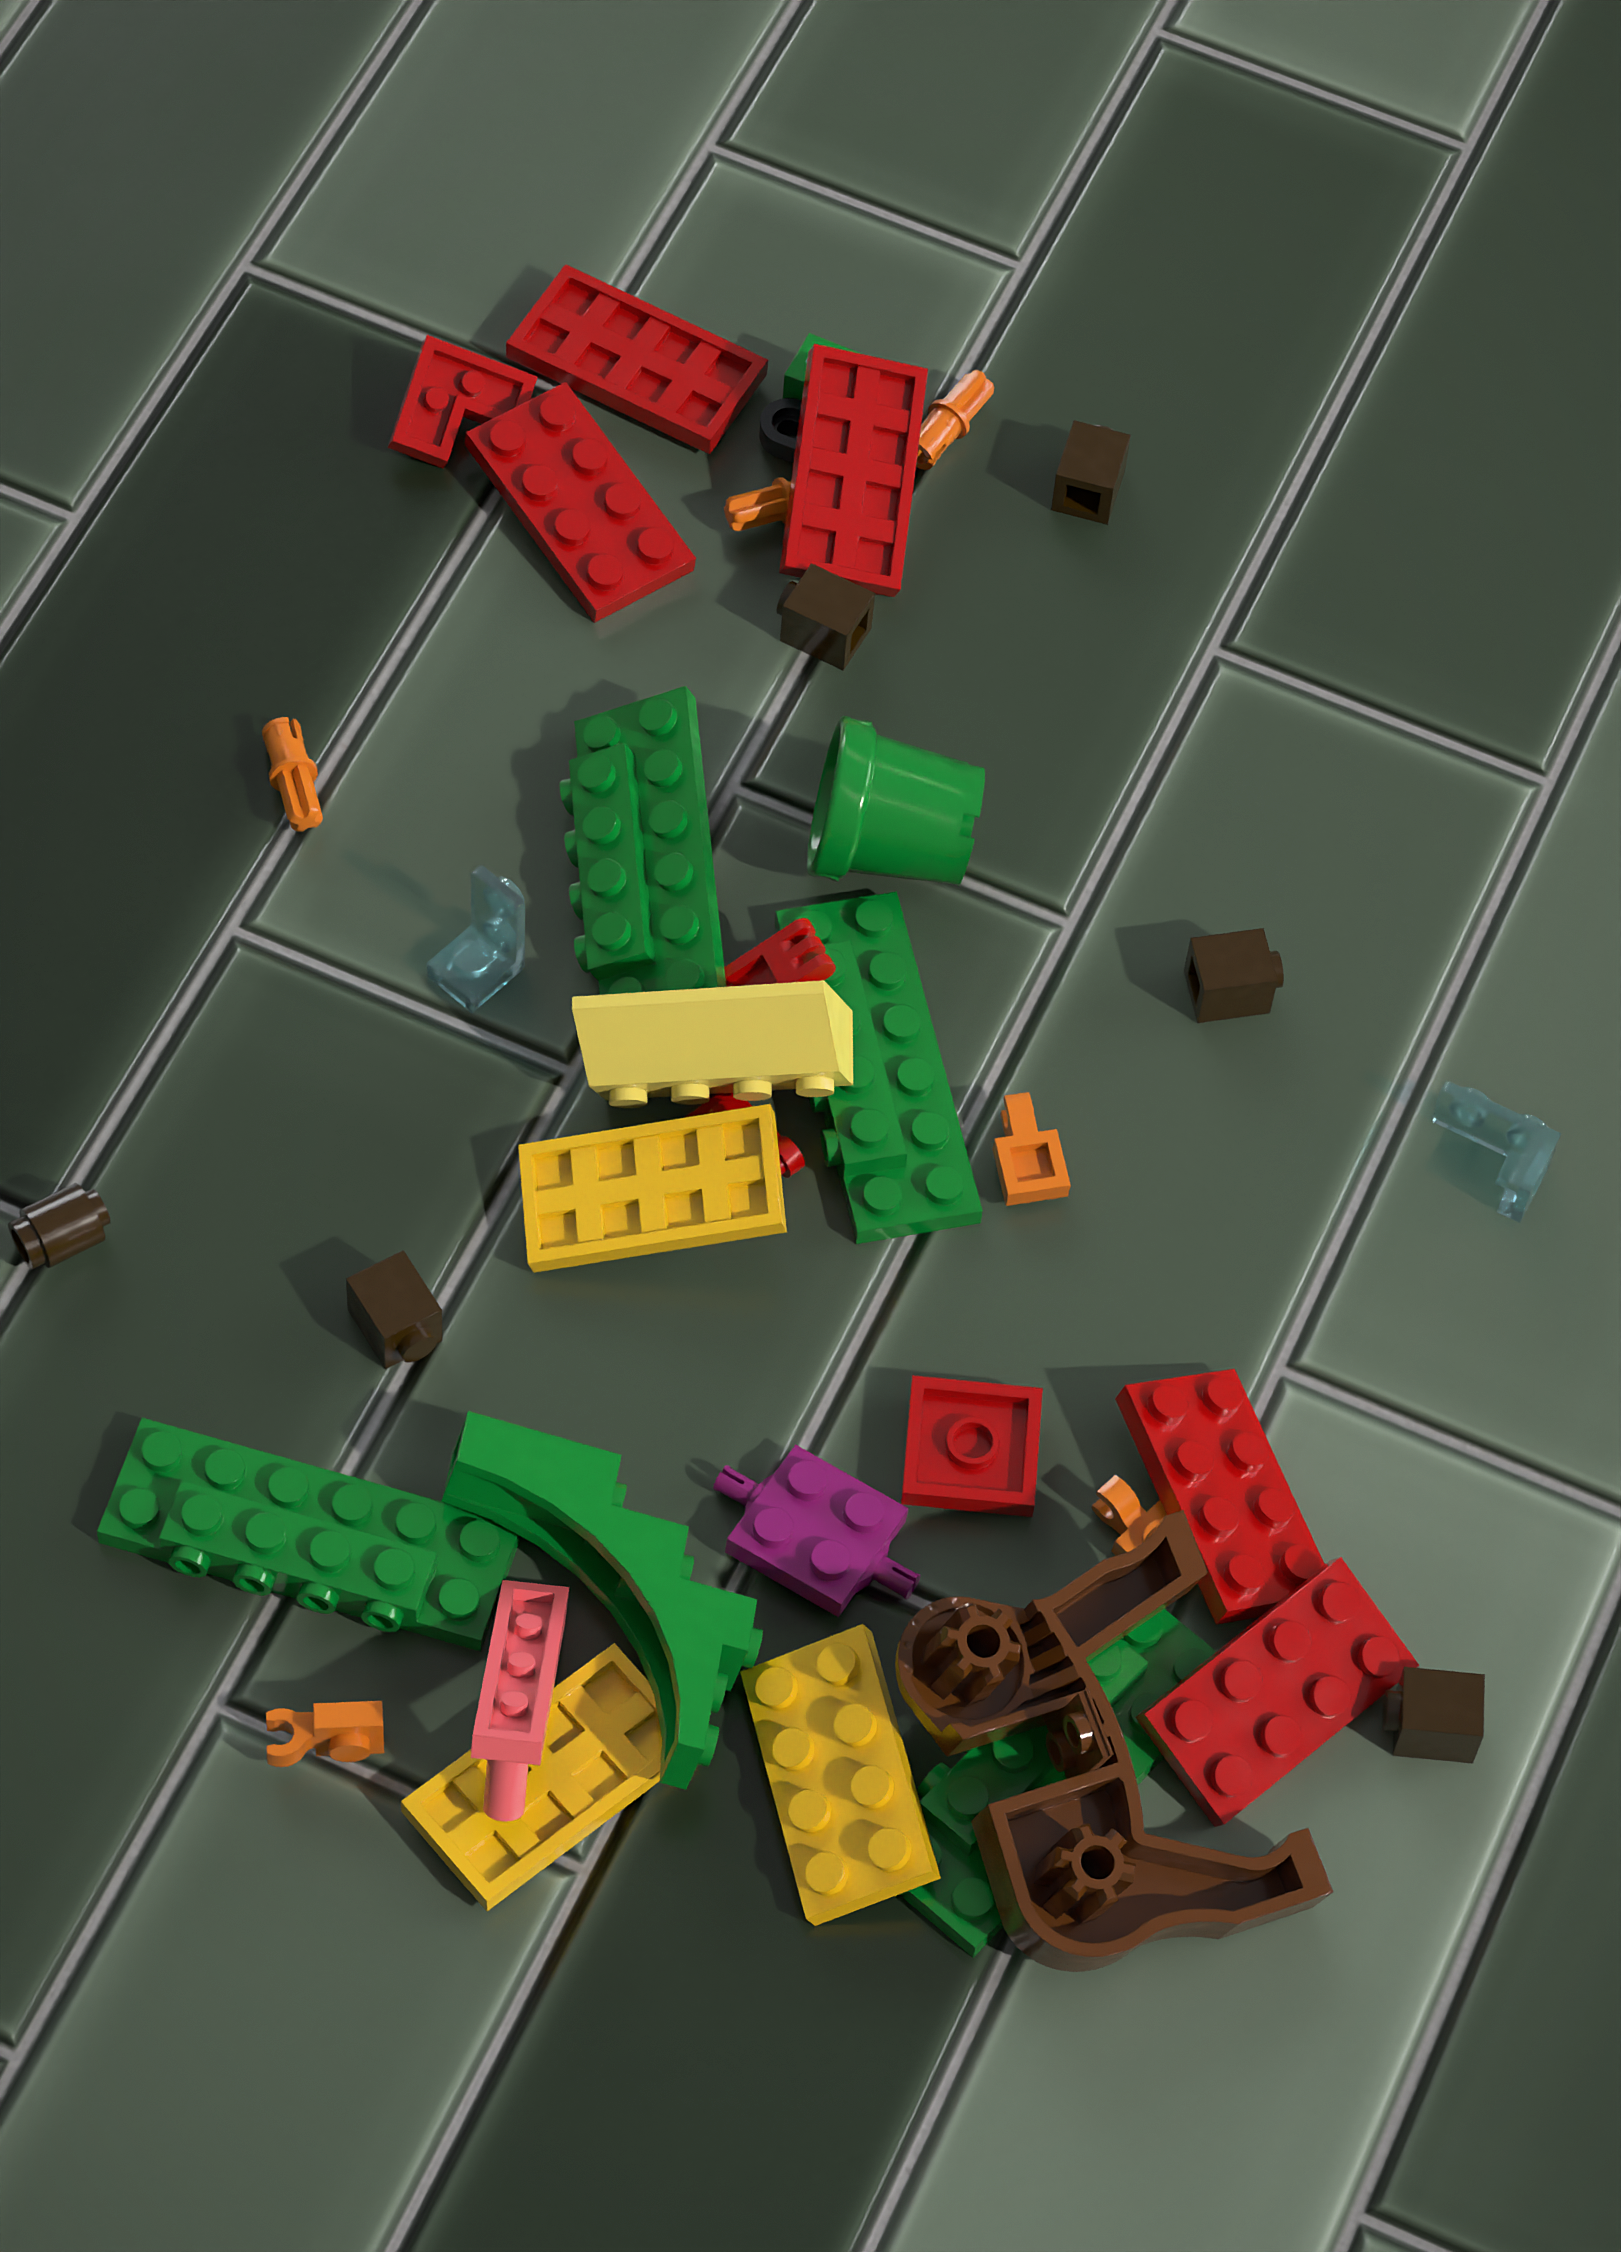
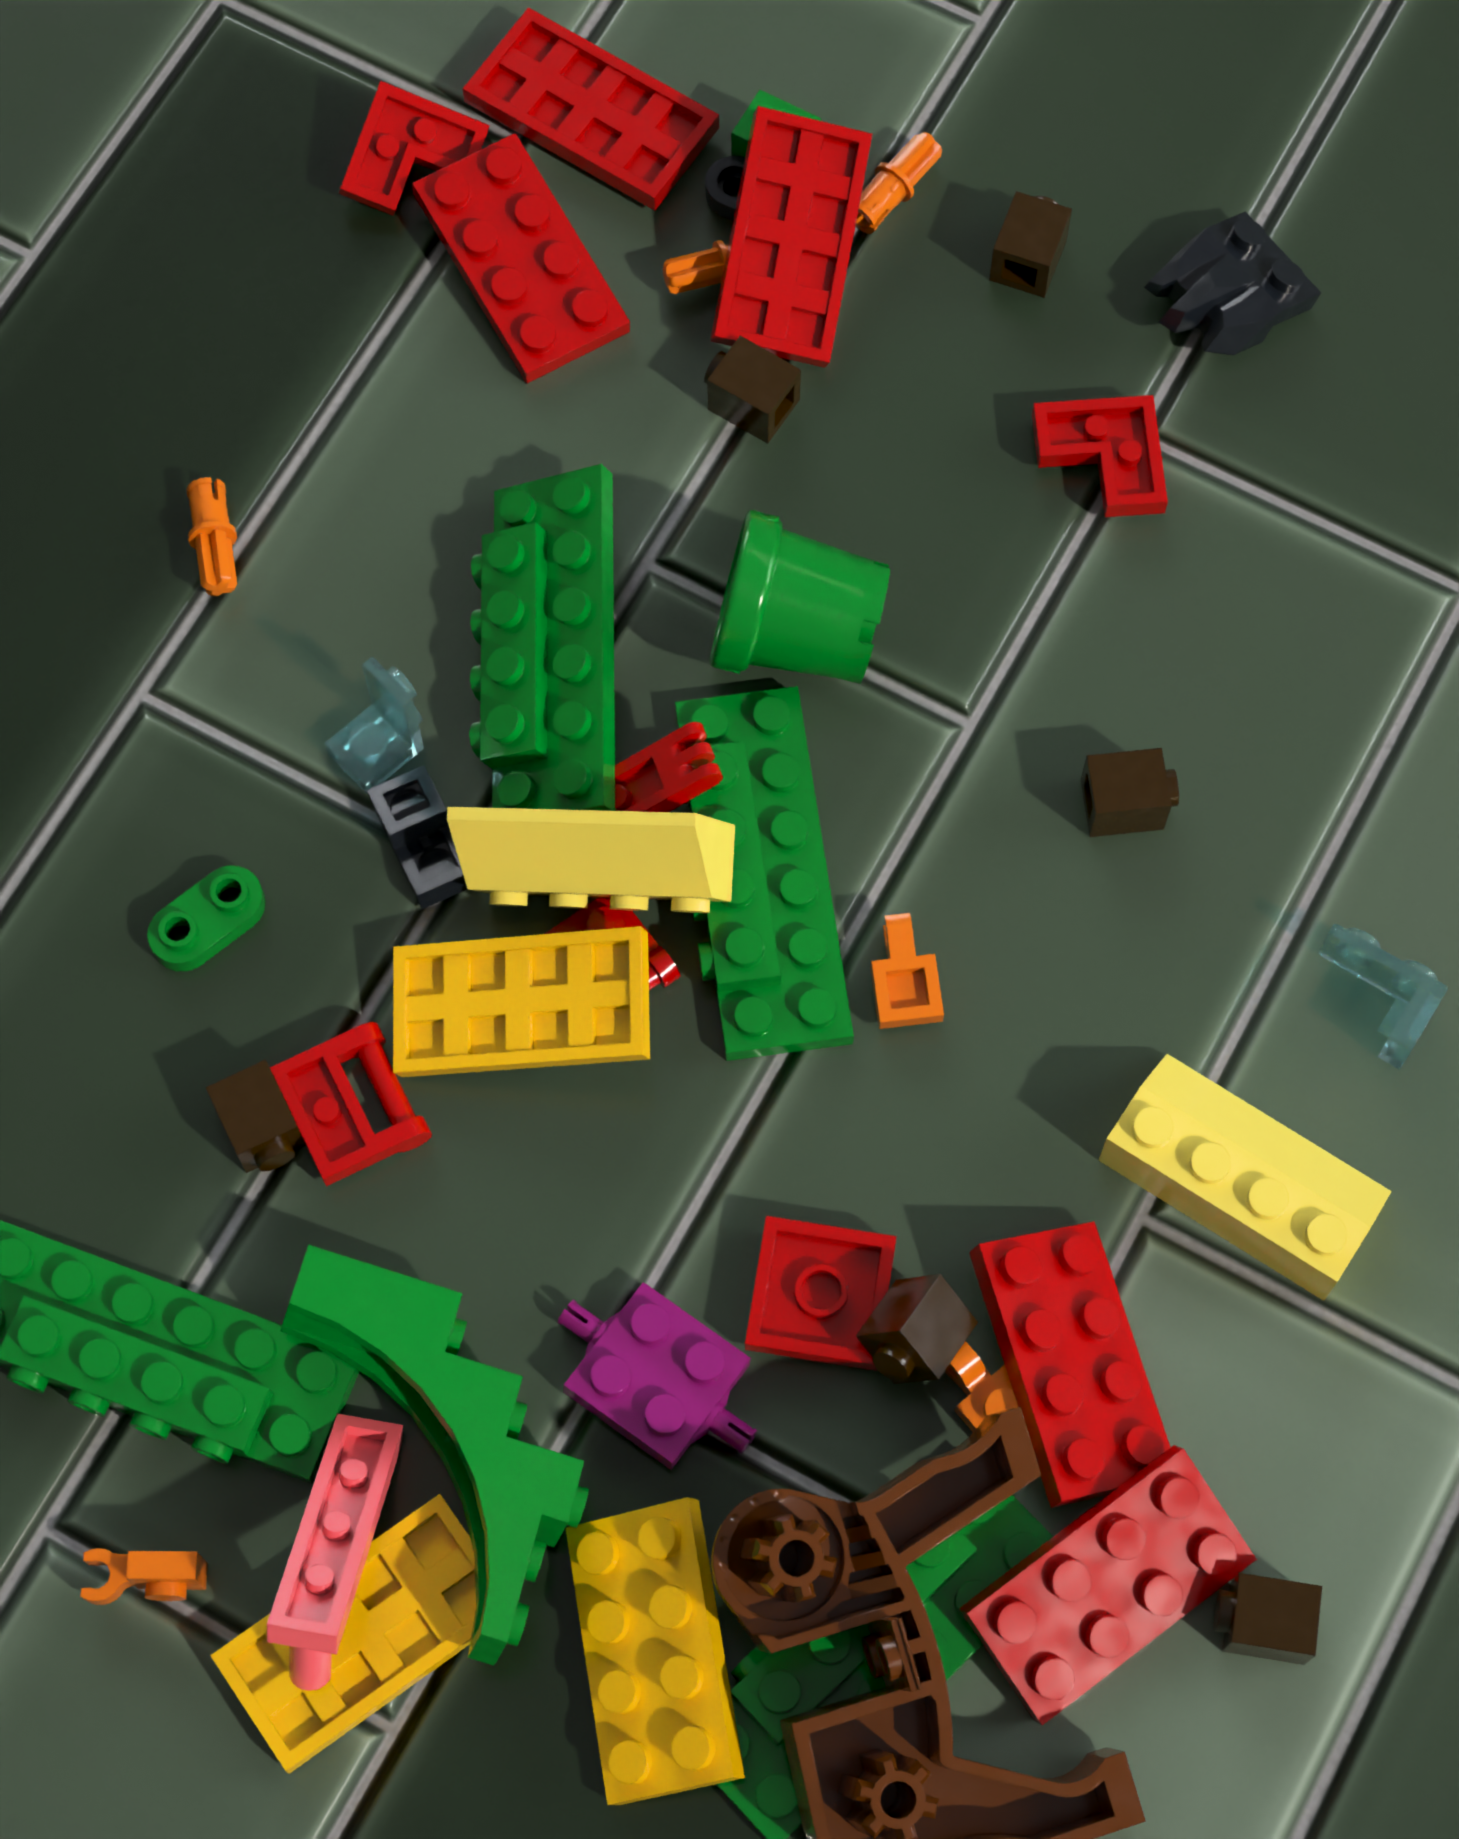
camera: 10 degrees right, 10 degrees up
none -> green plate [147,865,266,972]
none -> red plate [270,1022,432,1187]
none -> black slope [367,765,467,909]
none -> dark brown brick [856,1274,978,1384]
none -> red plate [1032,395,1168,517]
none -> light yellow slope [1098,1054,1392,1301]
none -> black plate [1144,211,1321,355]

